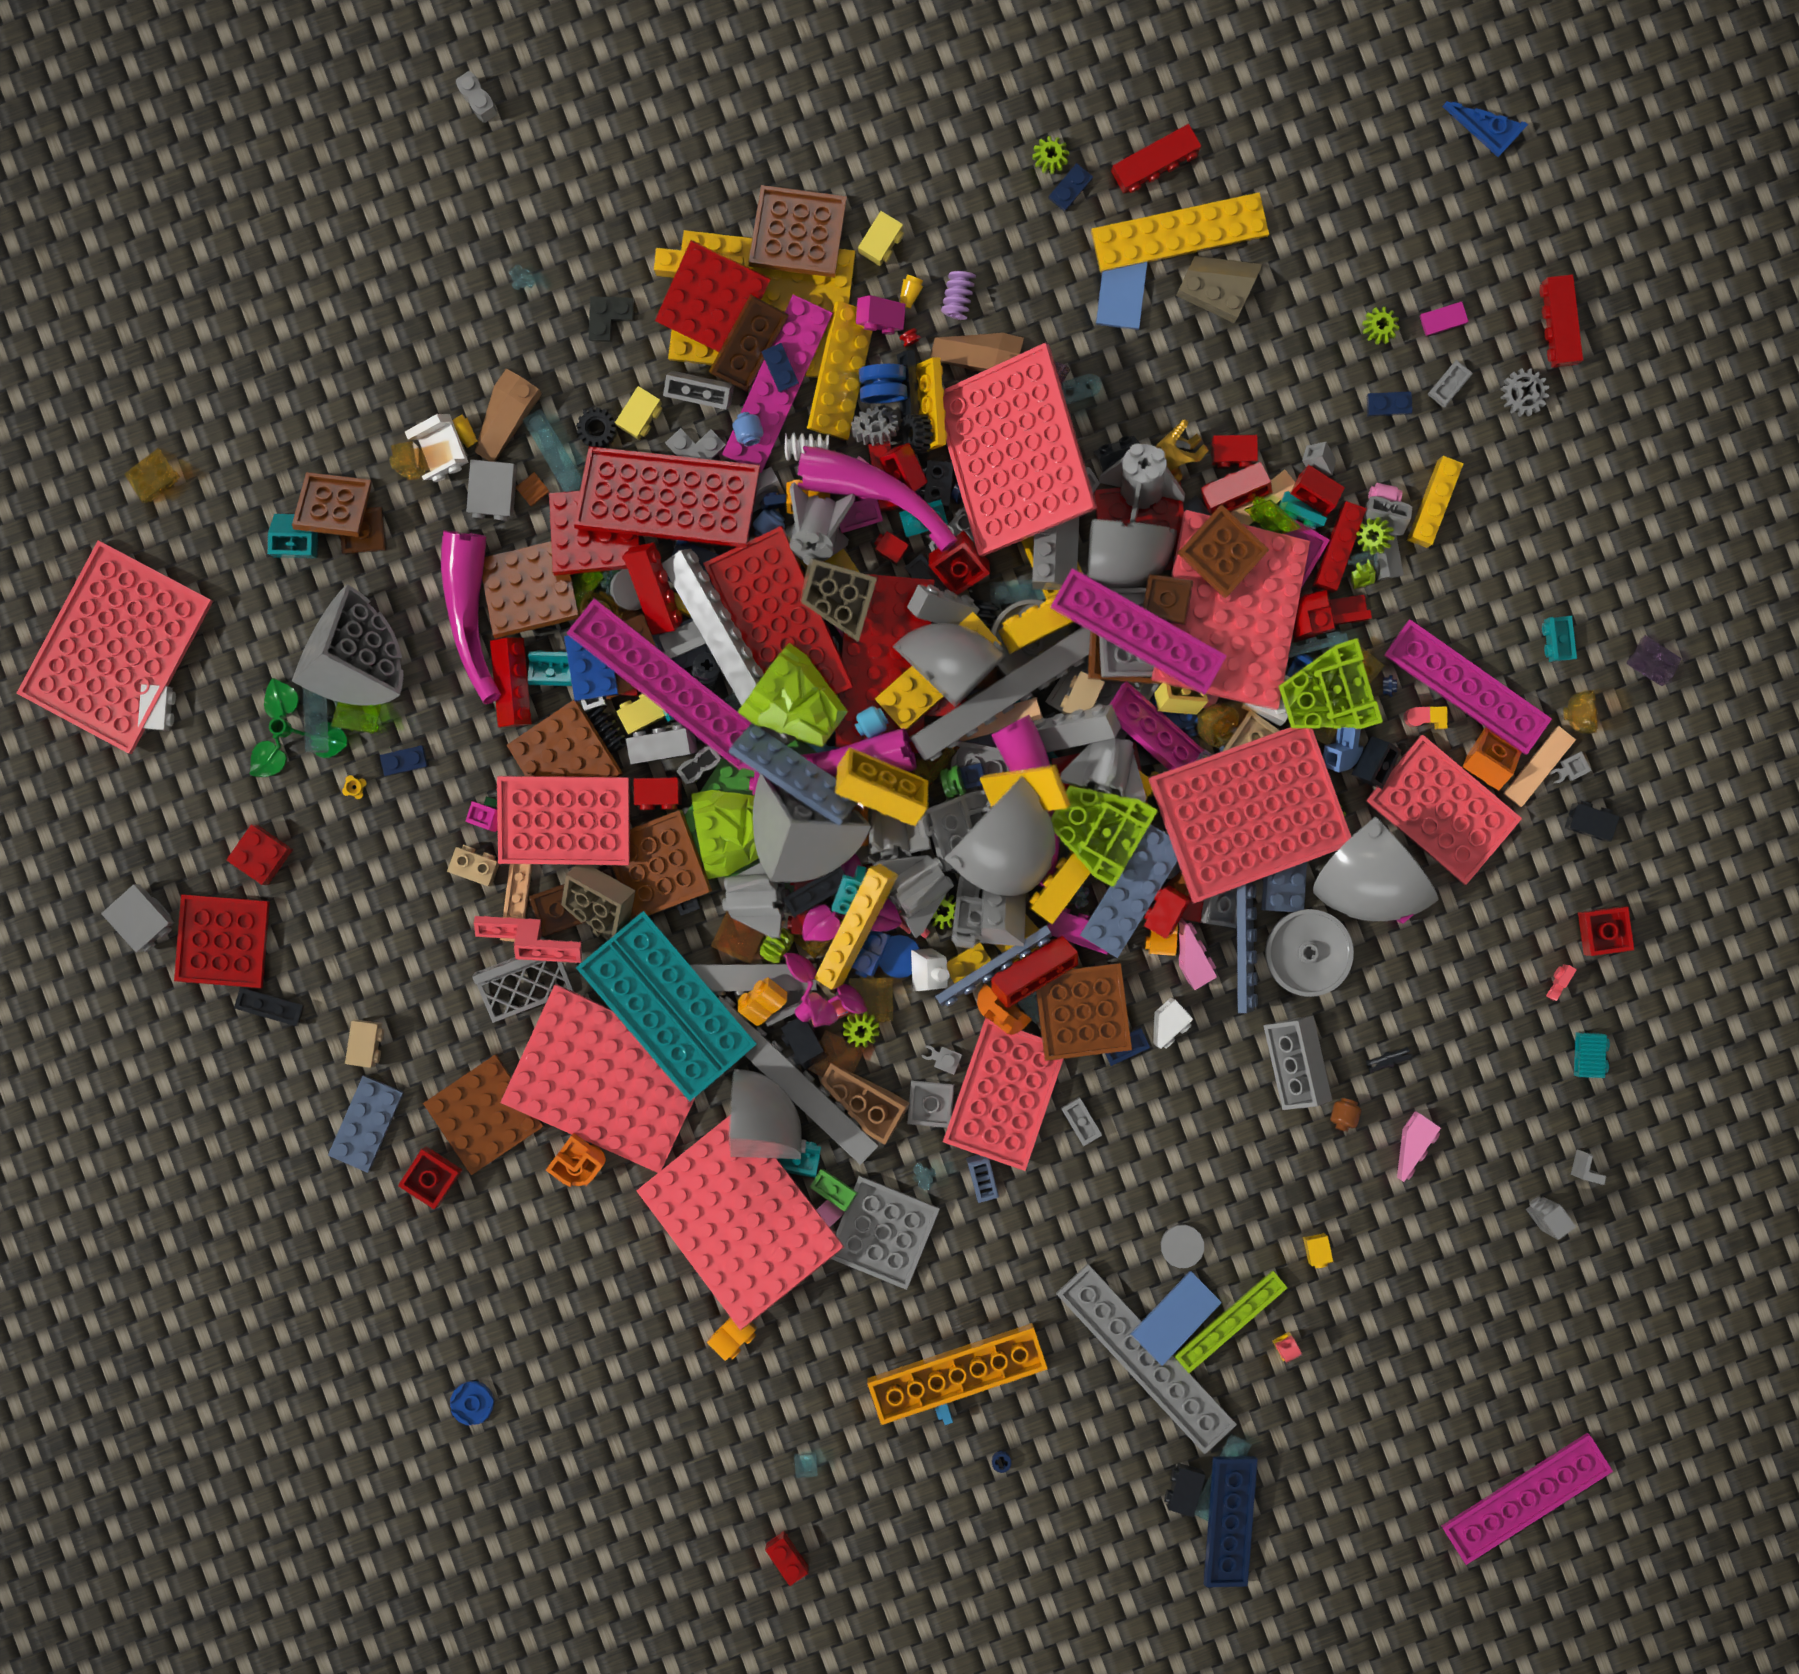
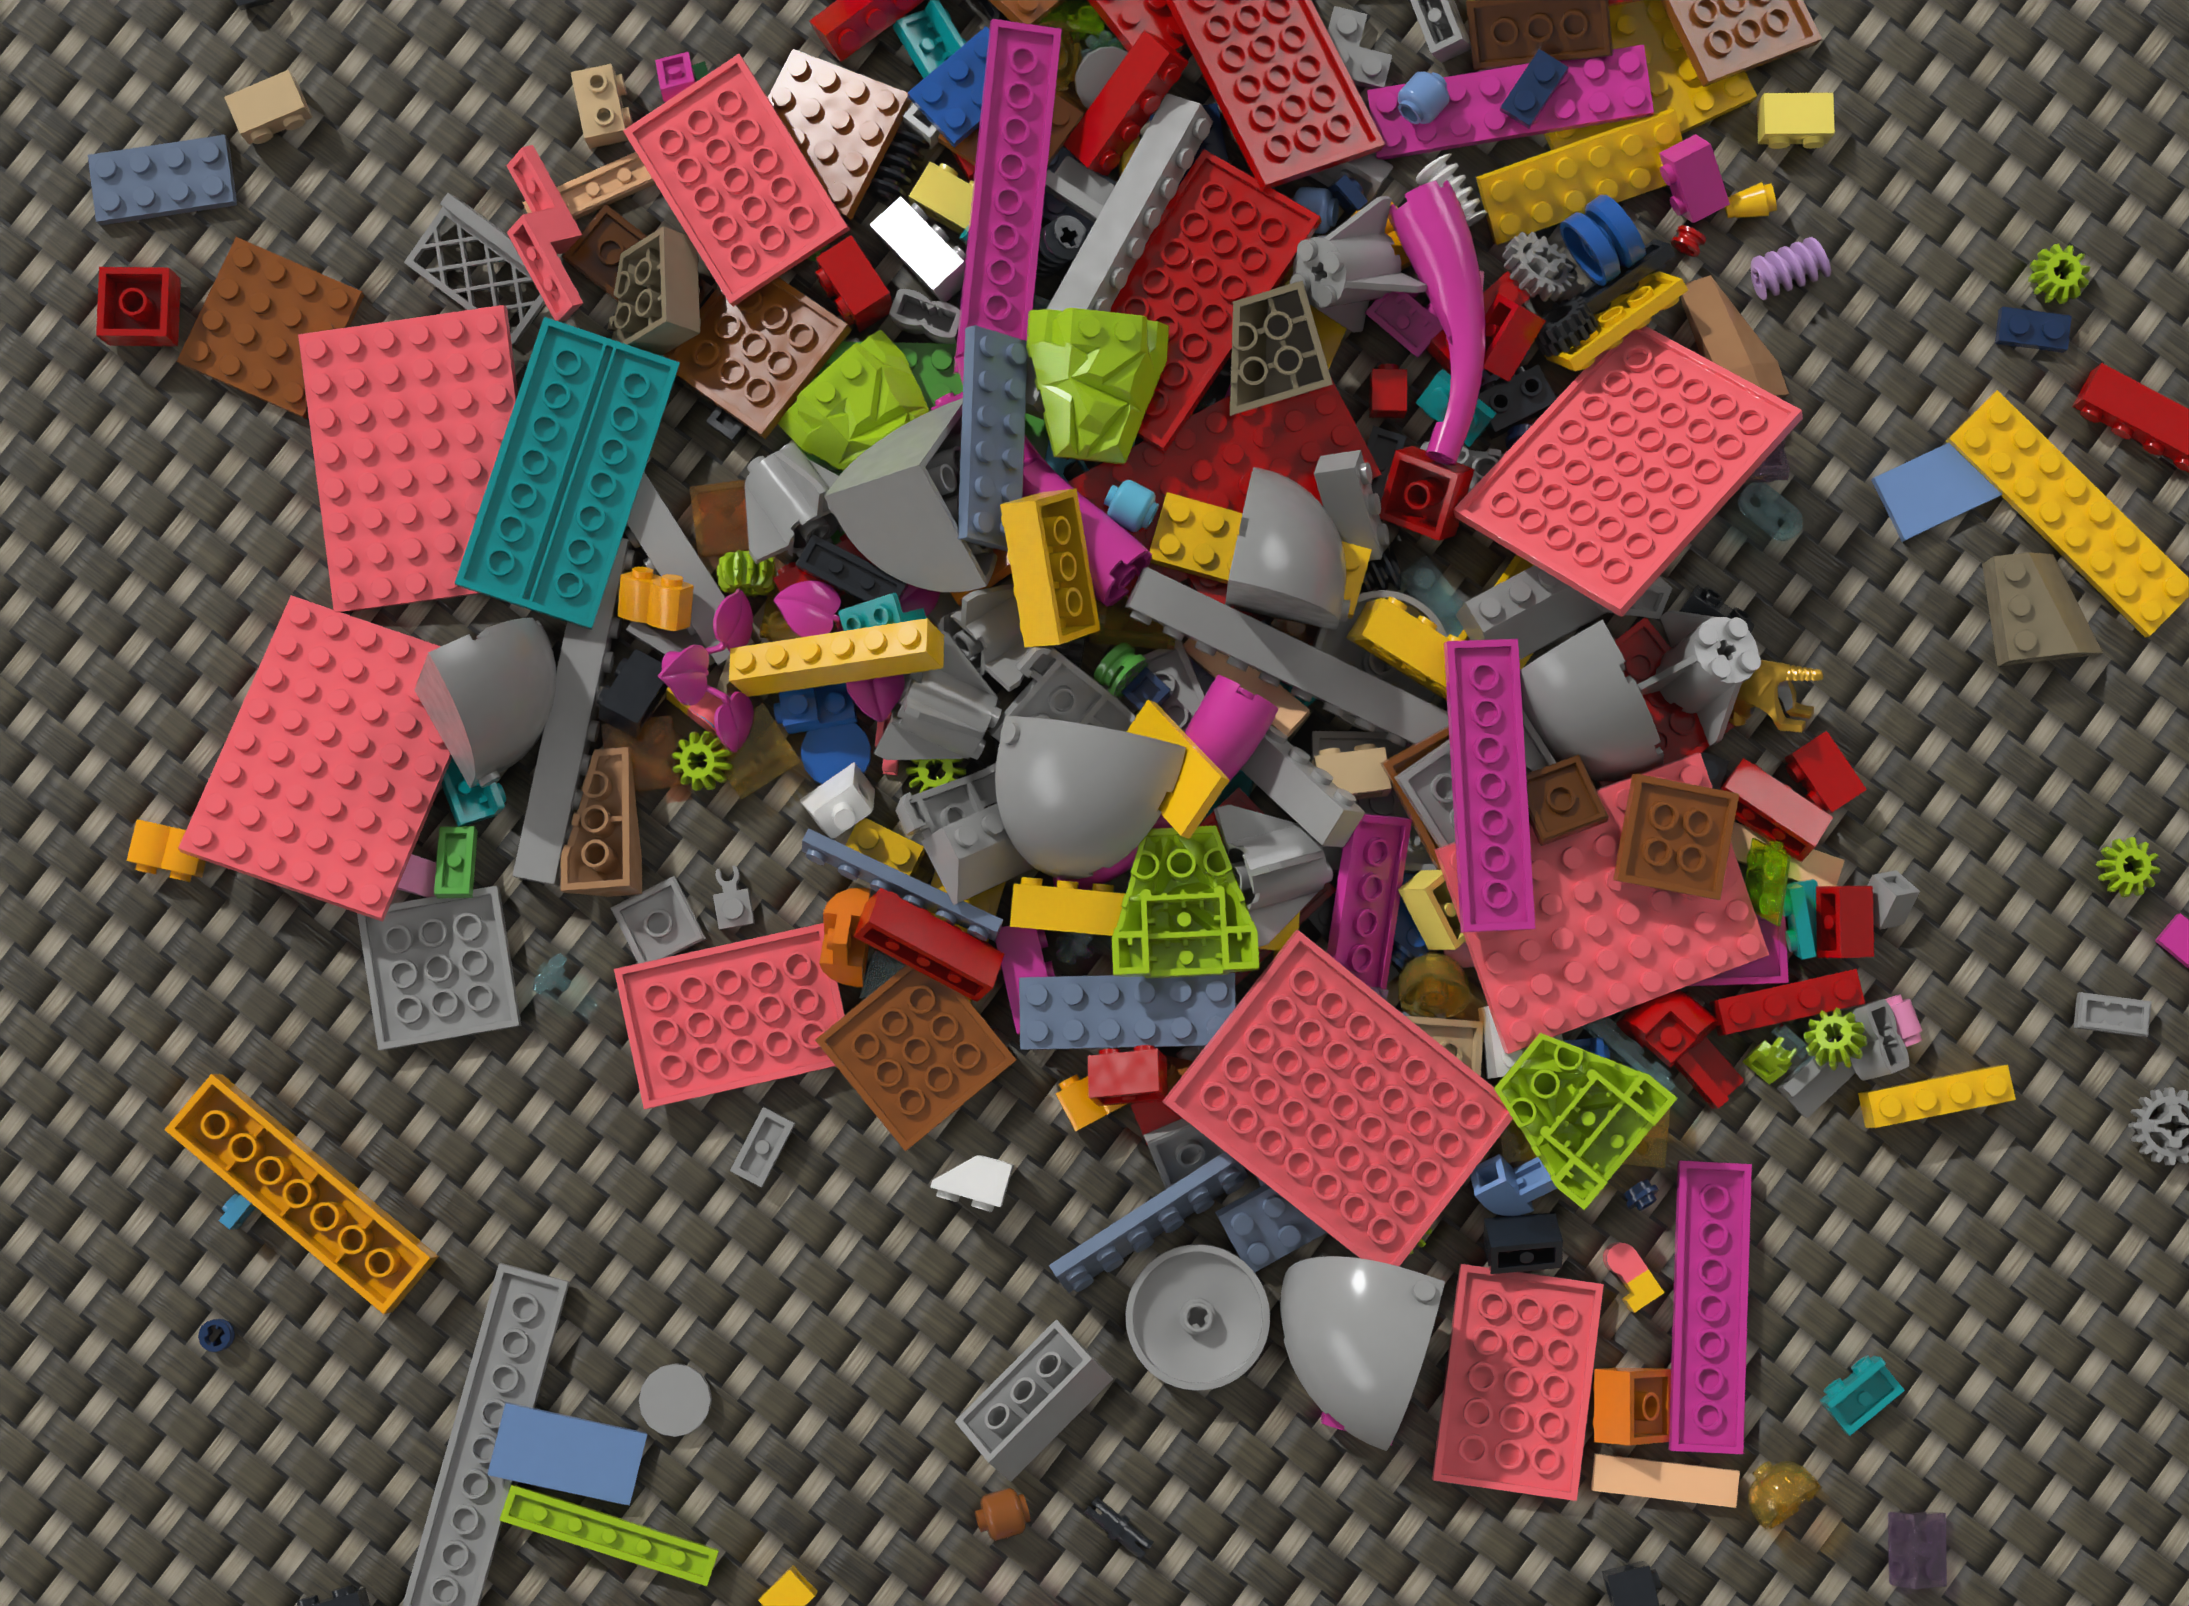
camera: 60 degrees right, 5 degrees down
orange brick [546,1133,606,1187] -> none
clear light blue plate [794,1452,818,1478] -> none
sand blue slope [966,1155,999,1203] -> none
dark blue plate [1105,1028,1150,1066] -> none
bright pink slope [1179,918,1217,990] -> none
dark blue plate [1367,392,1412,416] -> none
light grey plate [1549,751,1591,783] -> none

